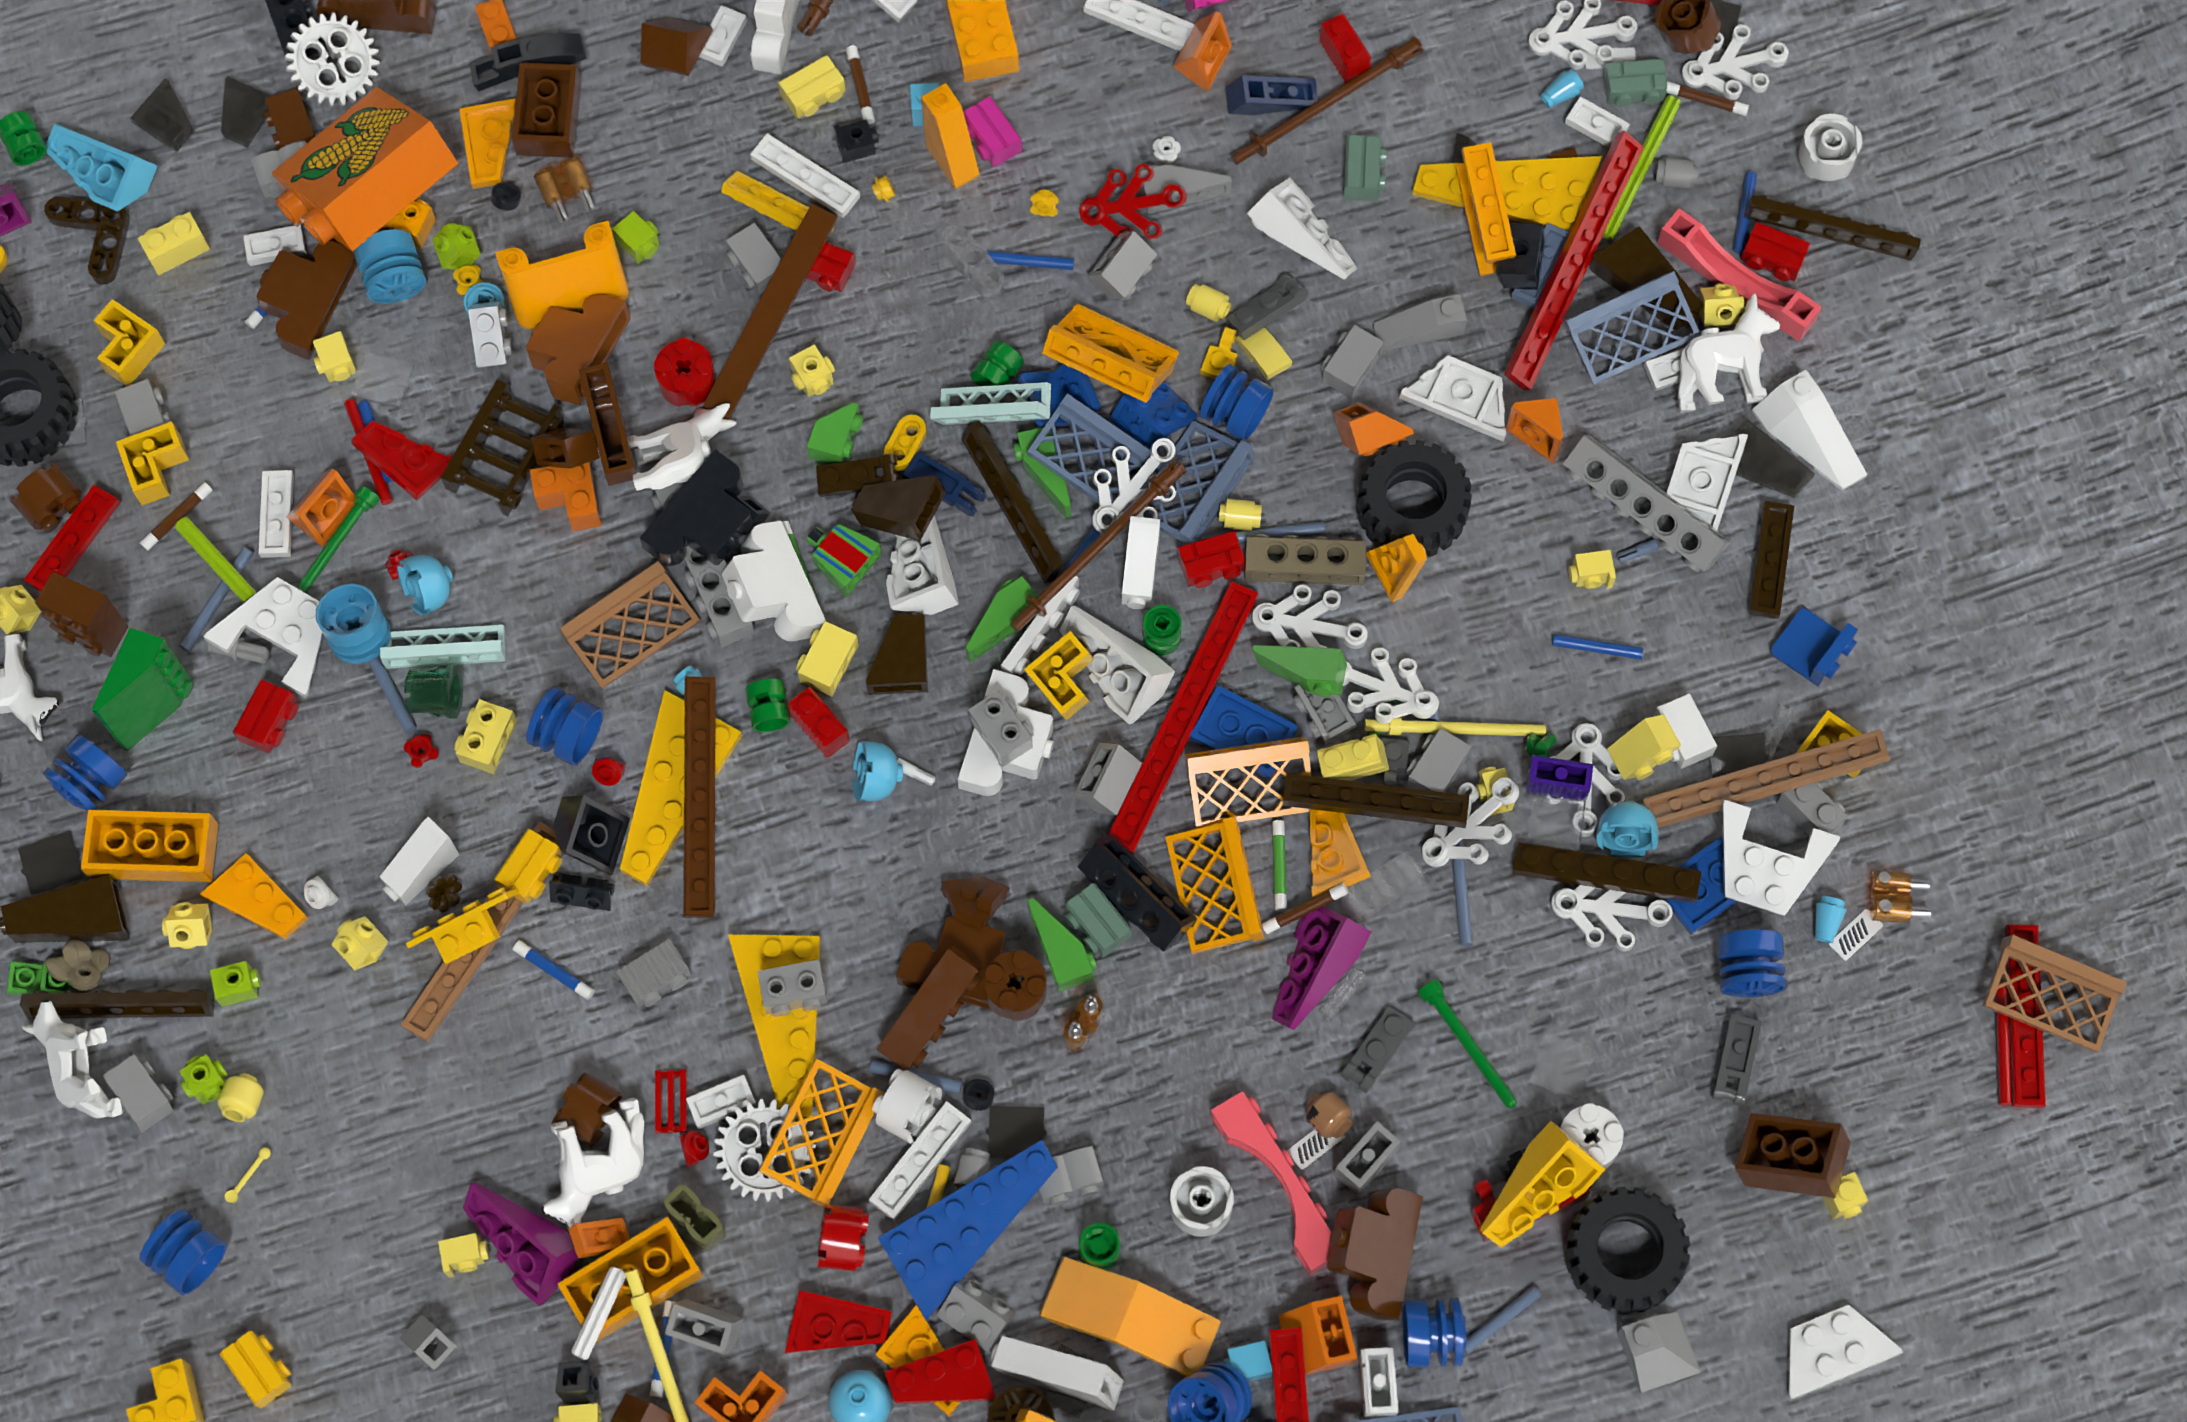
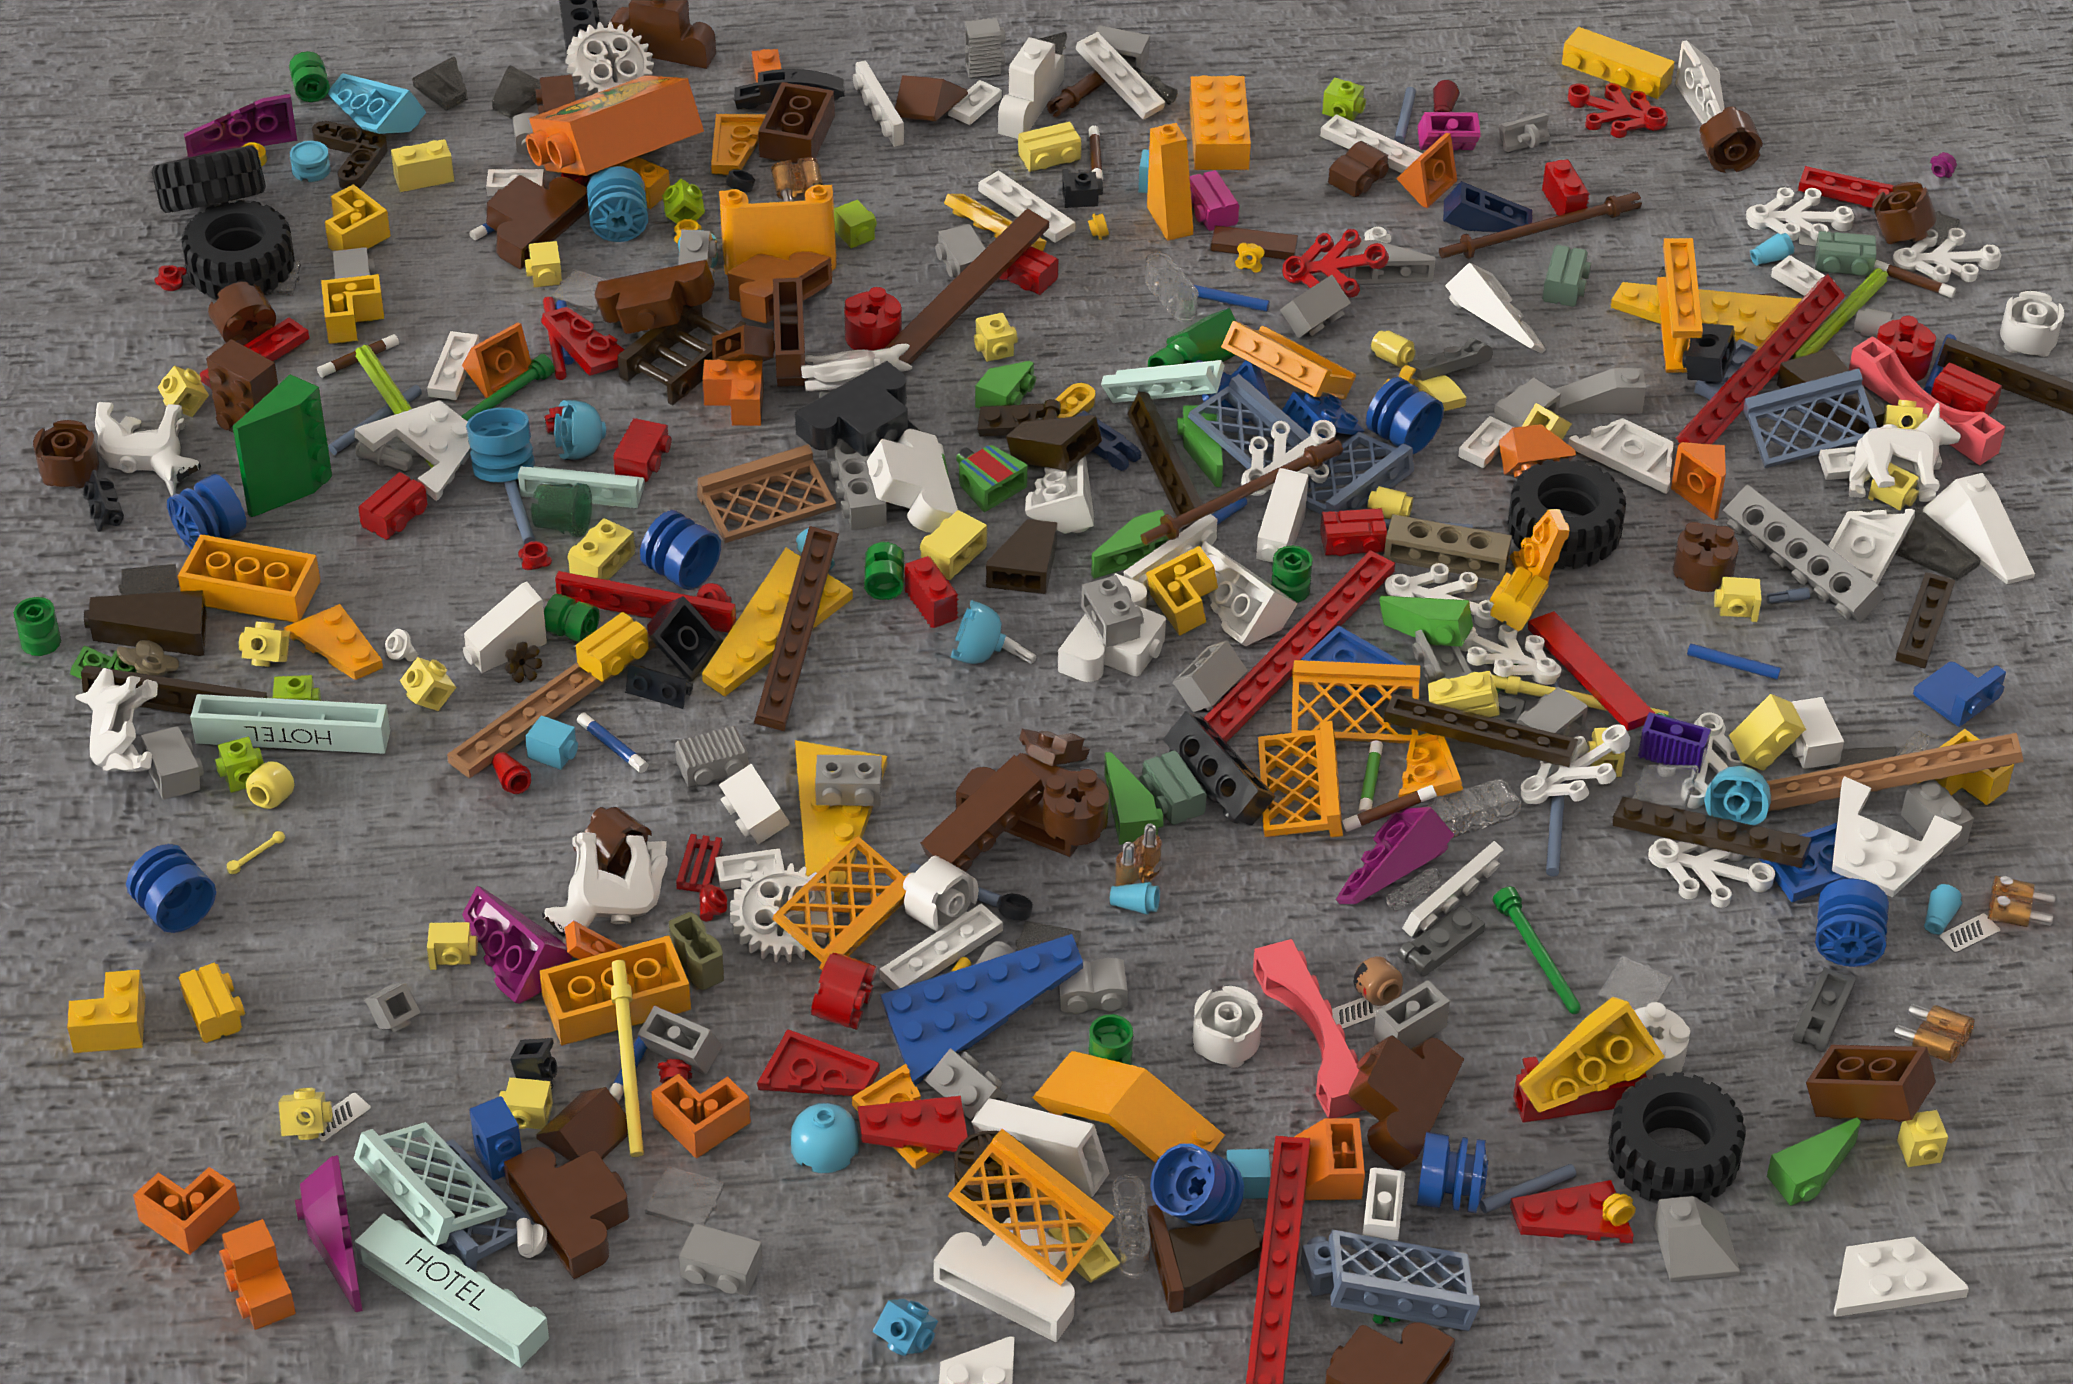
camera: 10 degrees right, 25 degrees down
yellow bracket [405,887,519,965] -> none
white axle [572,1267,626,1359] -> none
none -> light aqua brick [190,694,390,754]
none -> medium azure wheel [290,141,331,182]
none -> red cone [492,752,531,794]
none -> medium azure brick [525,715,578,770]
none -> green wheel [544,593,600,643]
none -> red tile [555,571,736,633]
none -> reddish brown brick [595,259,715,334]
none -> red brick [613,418,672,483]
none -> red plate [657,1059,693,1084]
none -> white brick [719,764,791,845]
none -> white plate [853,60,904,147]
none -> medium azure cone [1110,882,1160,915]
none -> green slope [1166,308,1236,362]
none -> reddish brown tile [1211,225,1298,260]
none -> reddish brown brick [1328,141,1389,197]
none -> white plate [1402,841,1504,937]
none -> white plate [1458,416,1514,468]
none -> yellow brick [1489,566,1549,632]
none -> red wing [1510,1180,1634,1244]
none -> light yellow brick [1522,403,1572,439]
none -> red tile [1528,611,1655,731]
none -> yellow plate [1602,1193,1636,1226]
none -> reddish brown brick [1673,522,1739,592]
none -> bright green slope [1767,1117,1861,1206]
none -> light yellow brick [1868,463,1919,511]
none -> red brick [1876,315,1936,382]
none -> clear orange piece [1894,1004,1975,1063]

